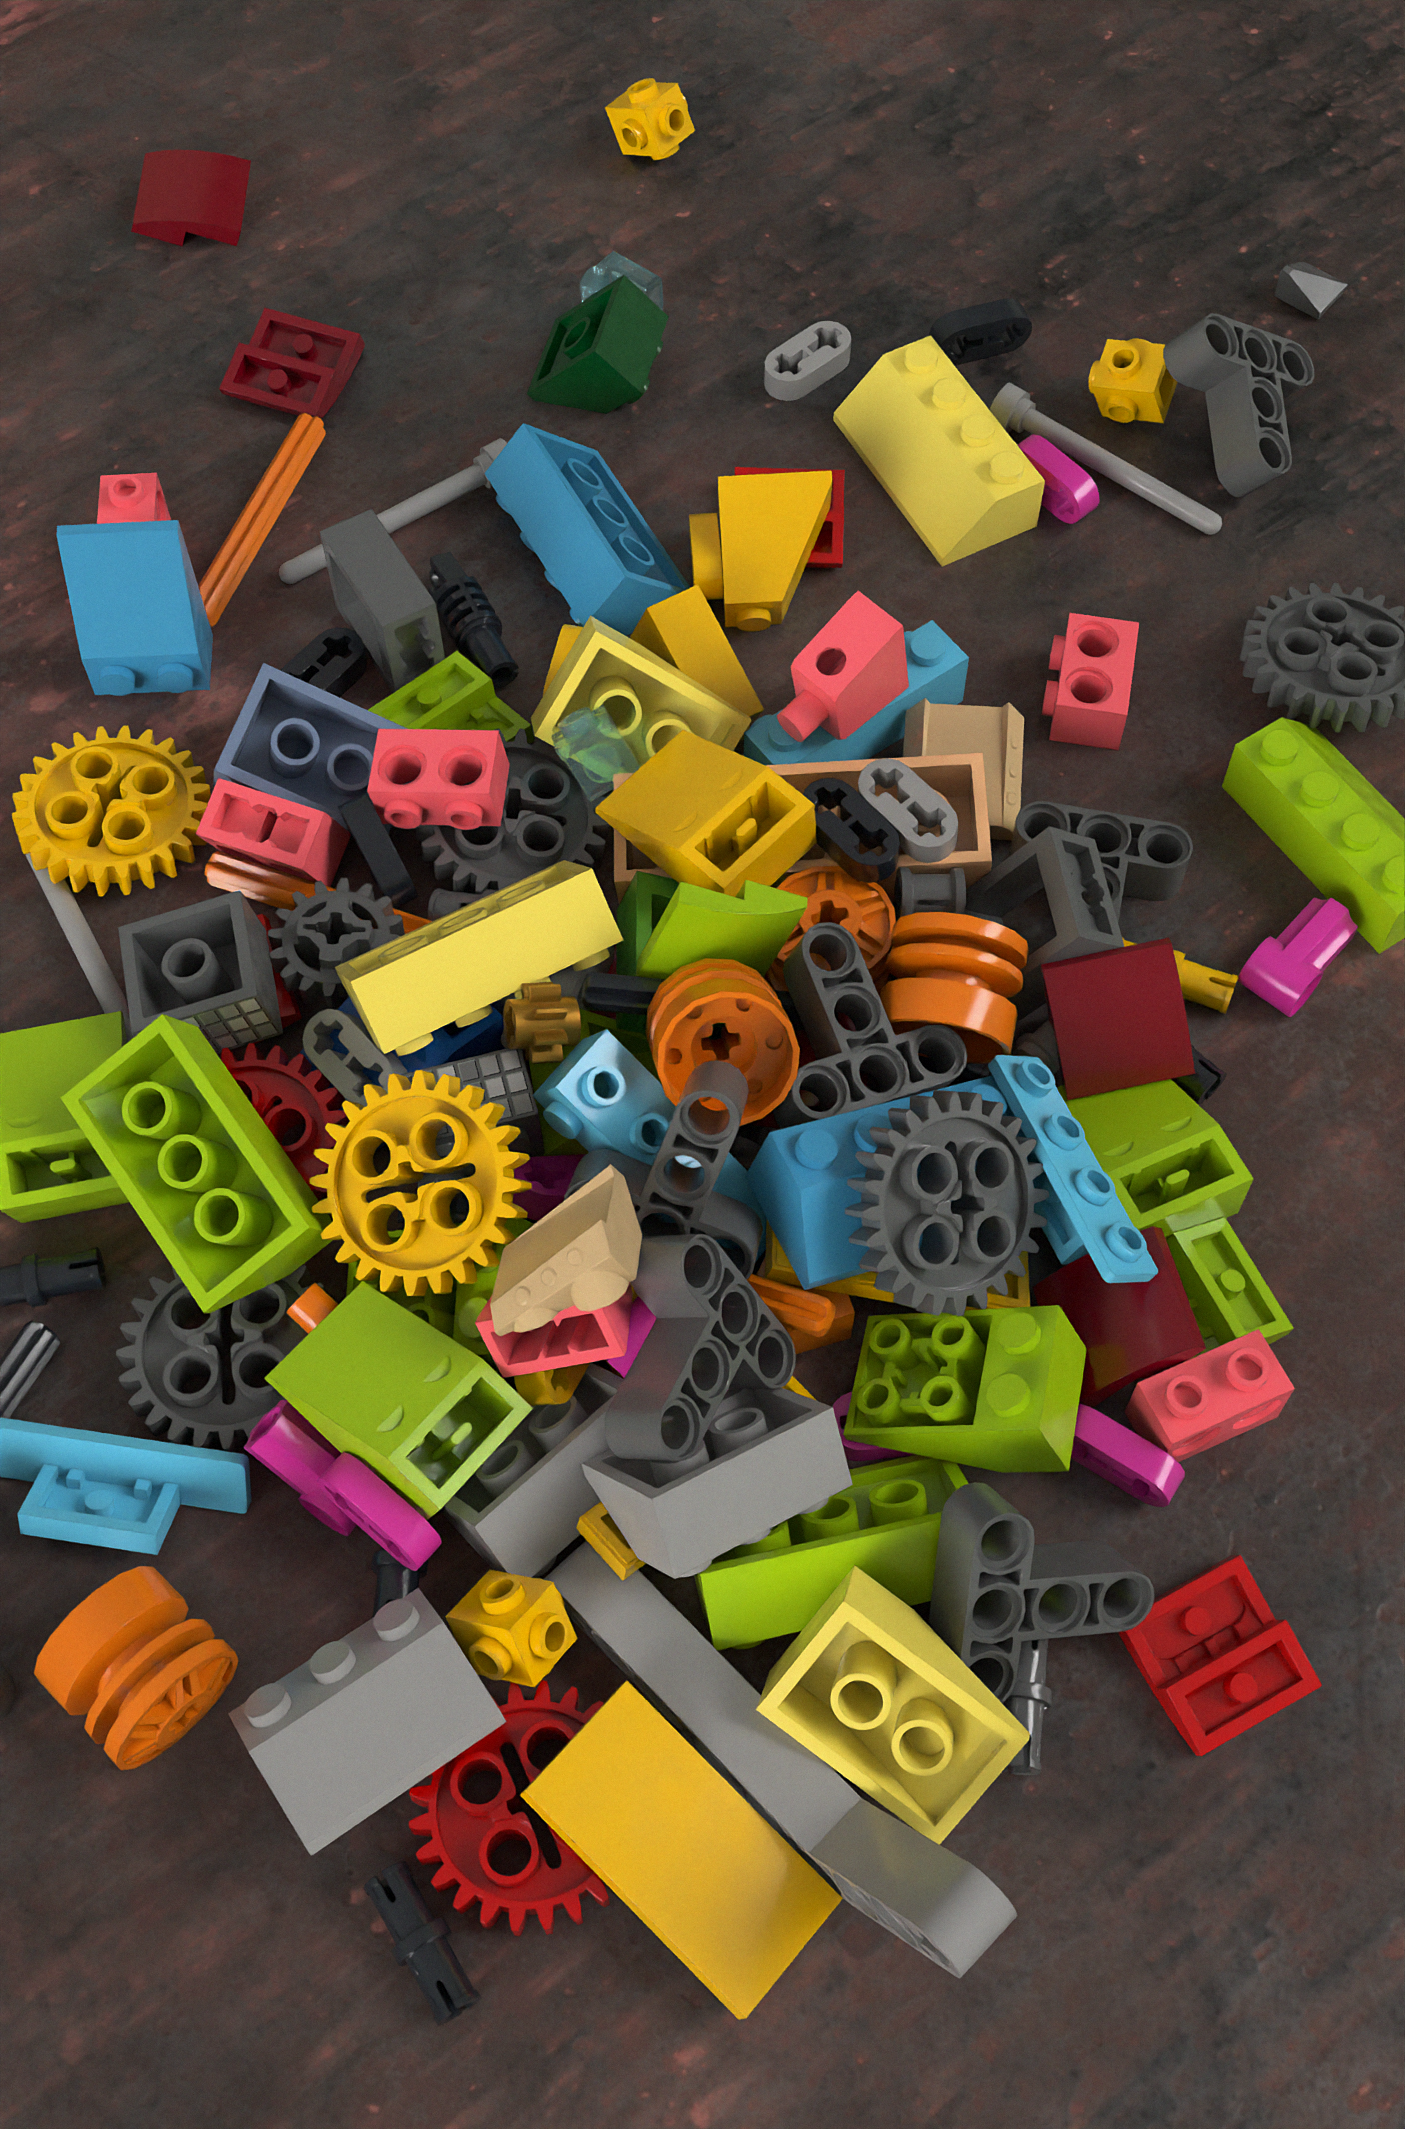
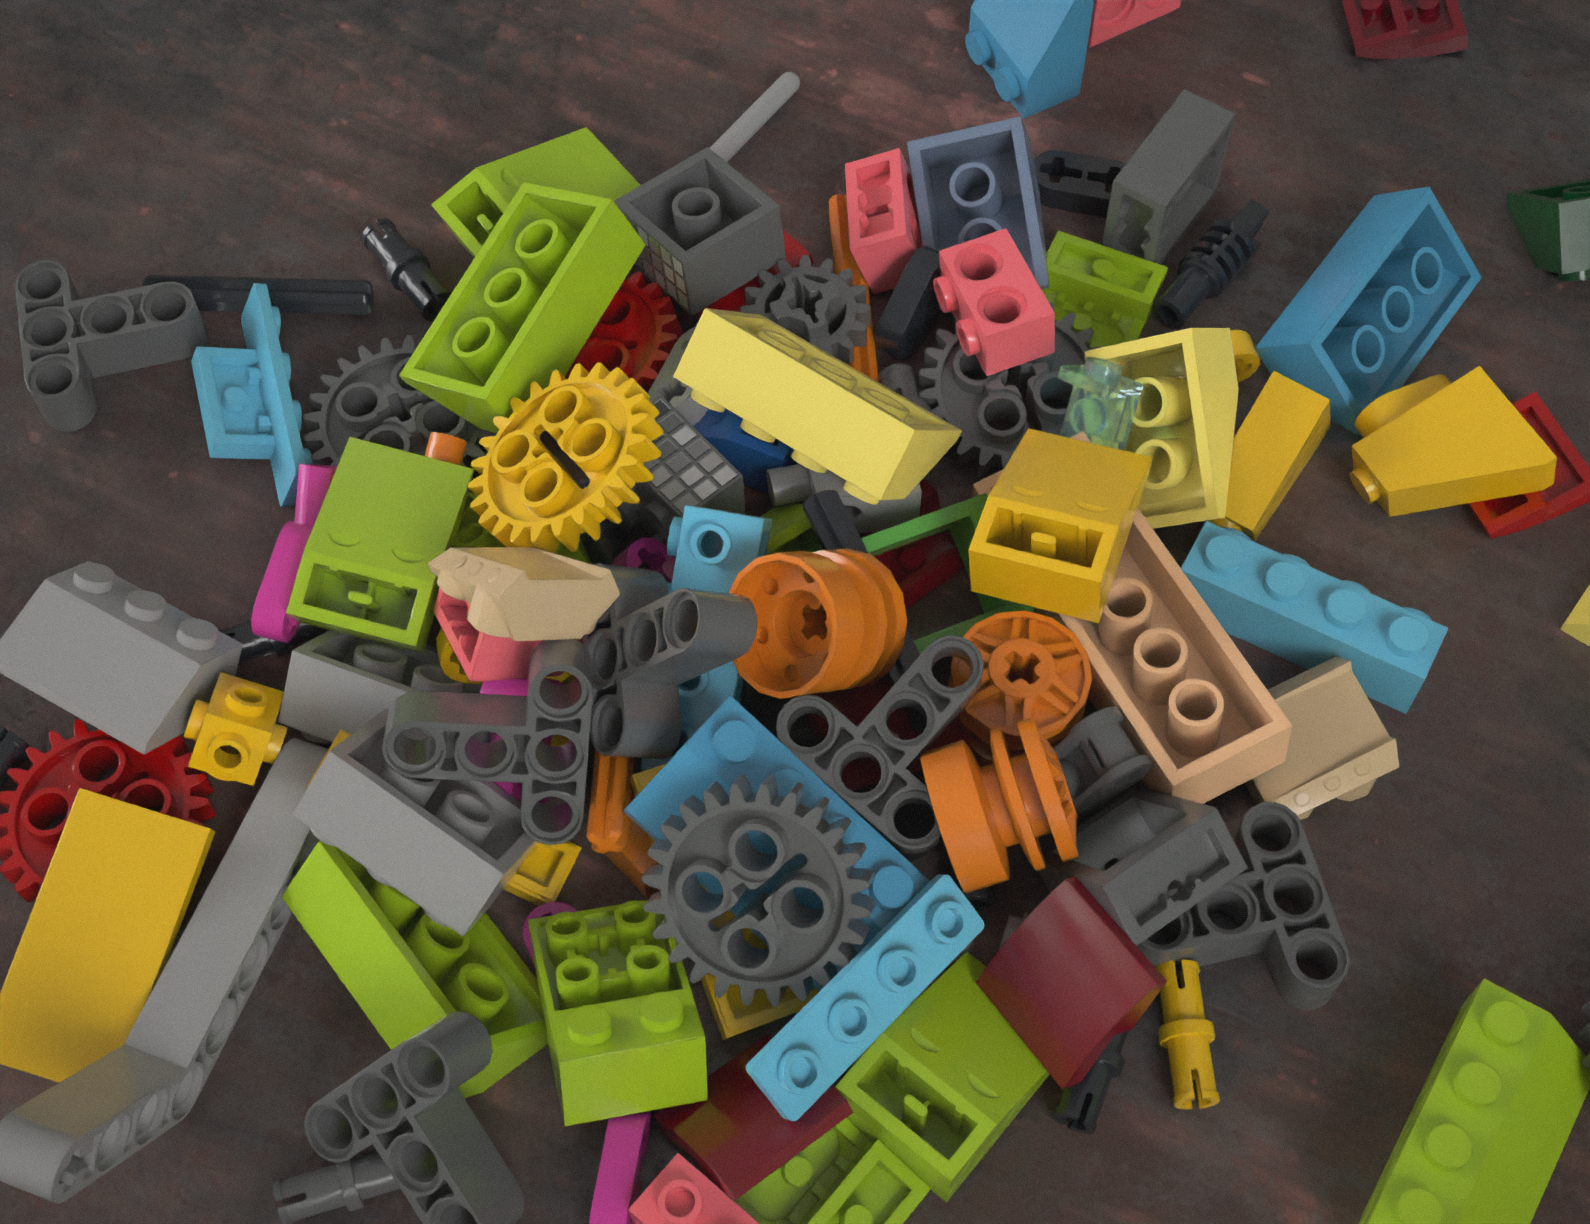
camera: 65 degrees right, 0 degrees up
yellow gear [12,725,211,896] -> none
orange wheel [34,1566,239,1770] -> none
orange axle [198,413,326,628] -> none
light grey piece [279,438,507,584] -> none
pearl gold gear [503,982,581,1064] -> none
lime slope [636,880,808,979] -> none
light yellow slope [756,1565,1030,1845] -> none
coral torso [777,591,909,742] -> none
black beam [803,778,900,883] -> none
light grey beam [858,758,958,863] -> none
coral brick [1041,613,1139,750] -> none
dark pink piece [1237,897,1358,1017] -> none

